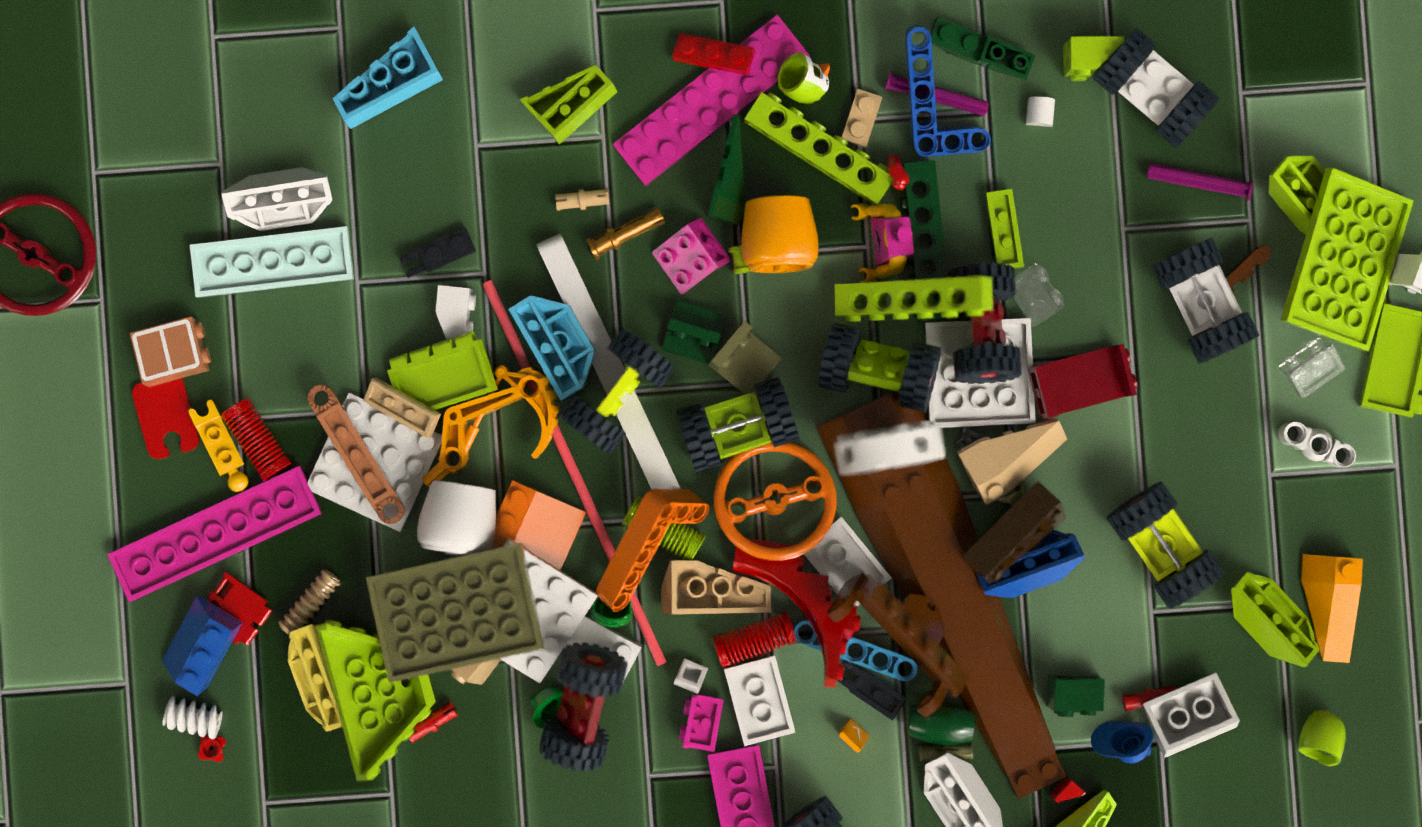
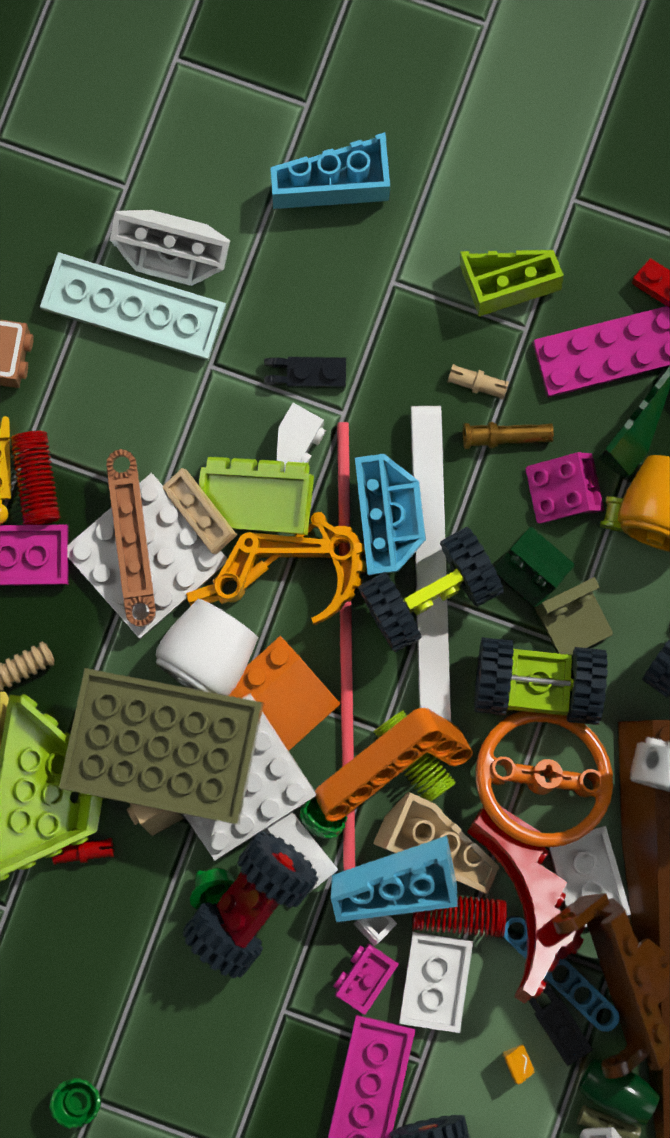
camera: 20 degrees right, 5 degrees down
none -> medium azure wedge [331,836,458,922]

